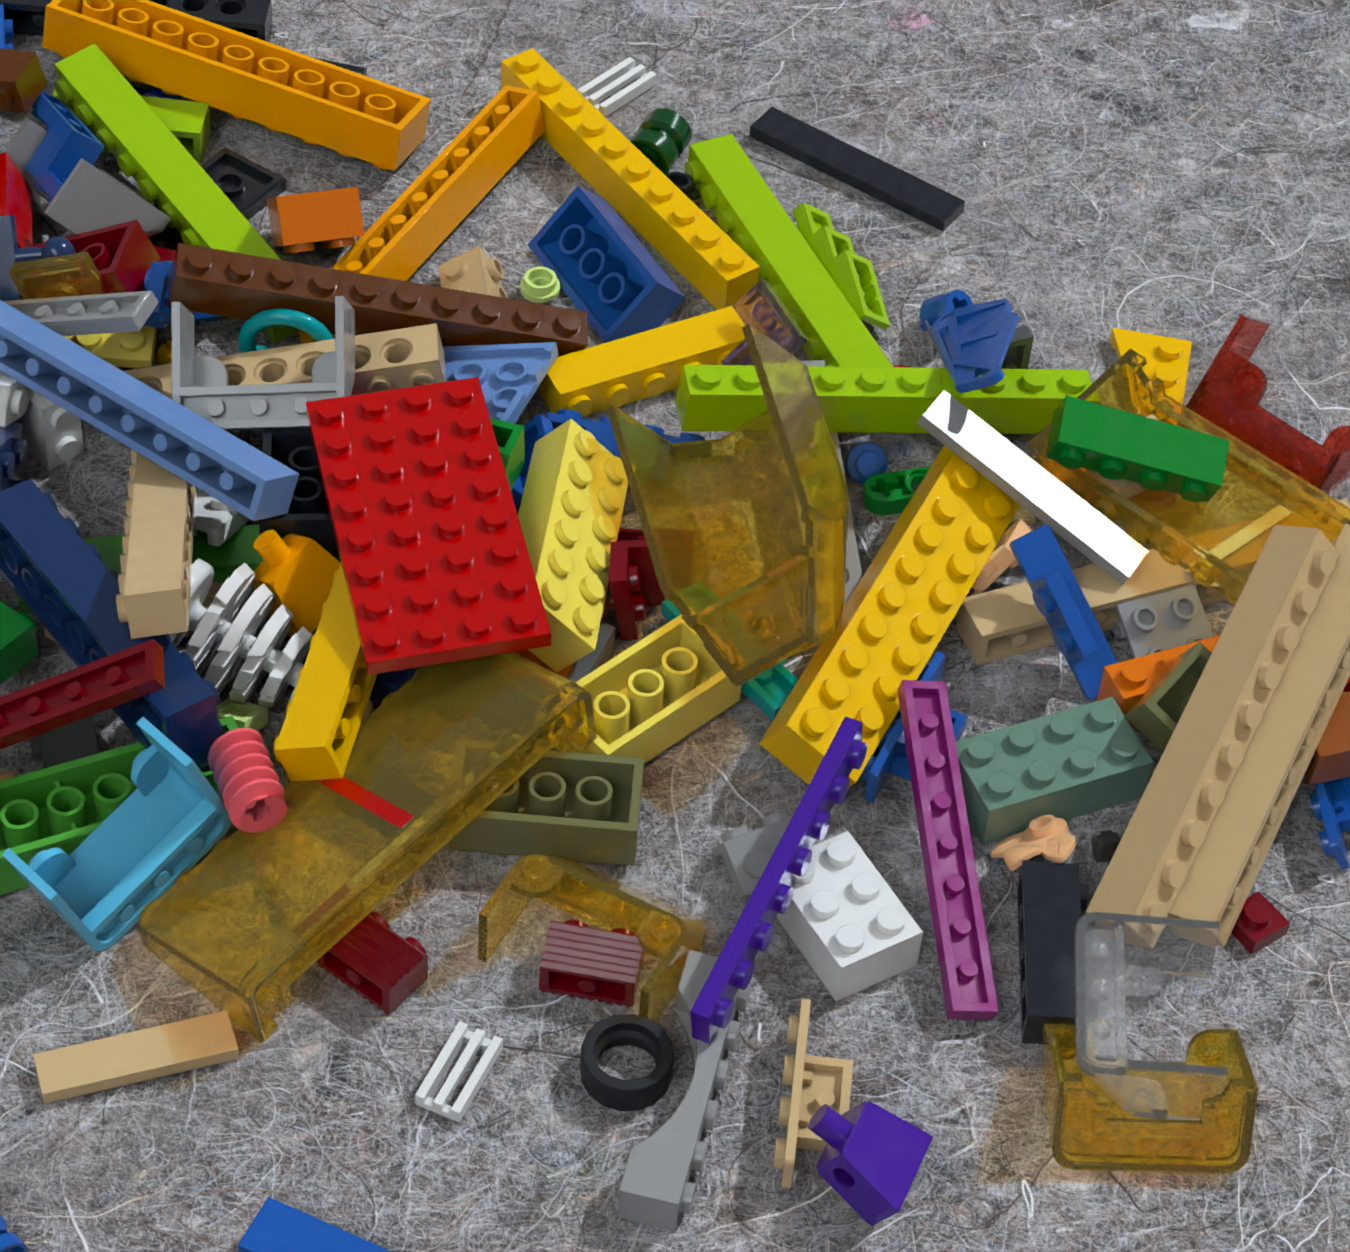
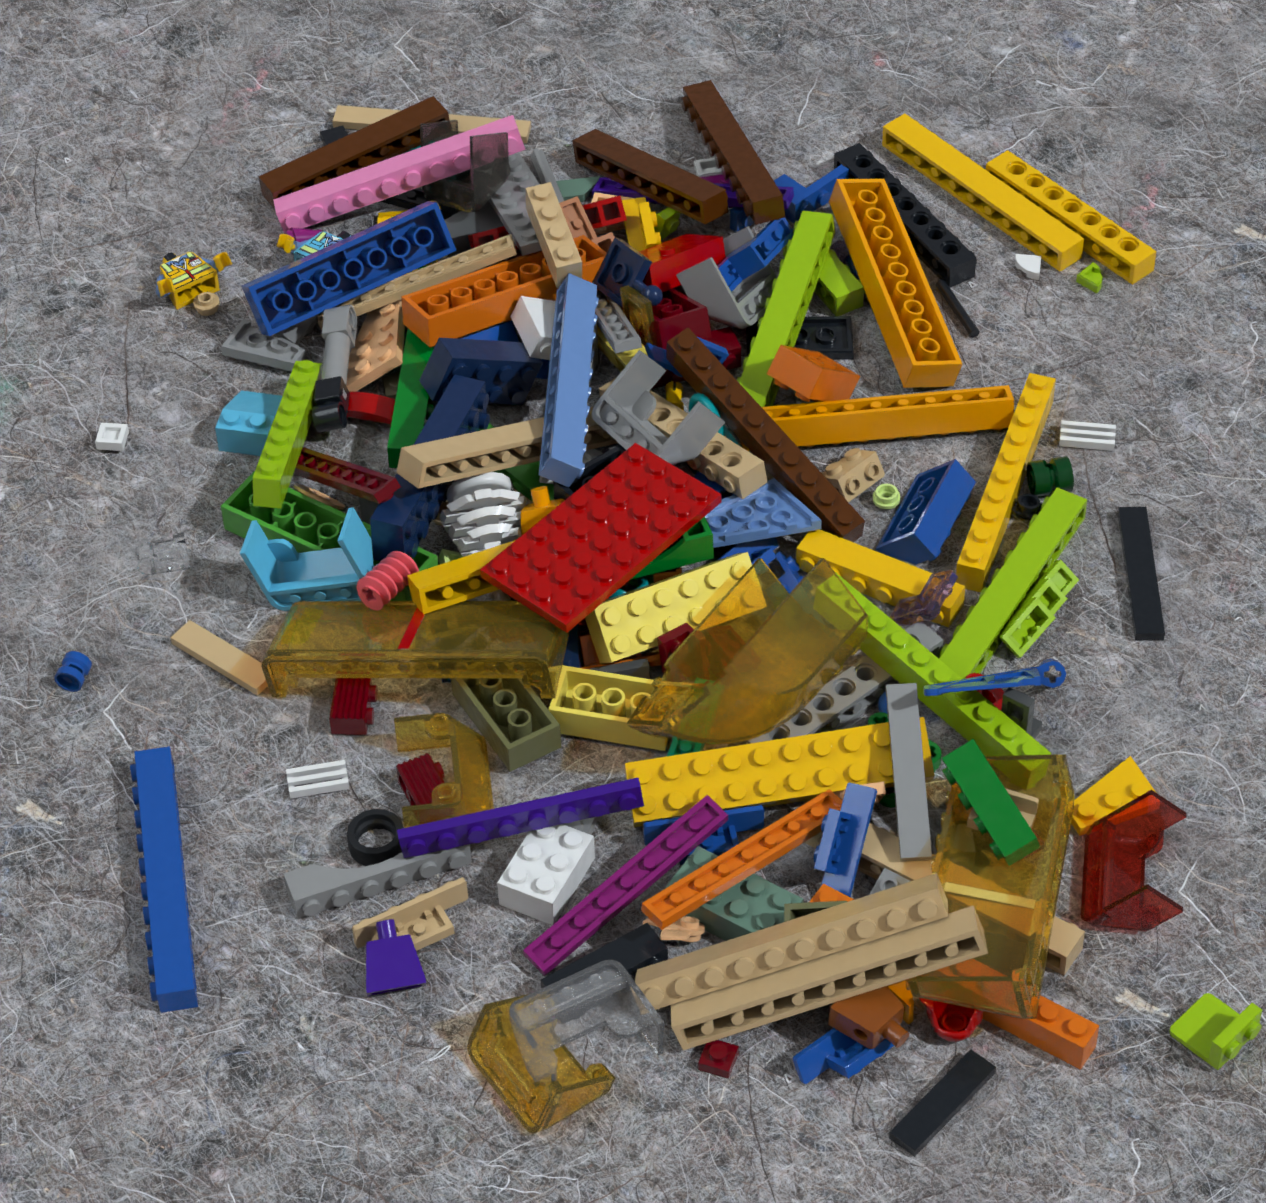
camera: 60 degrees right, 0 degrees up
none -> orange plate [641,789,843,930]

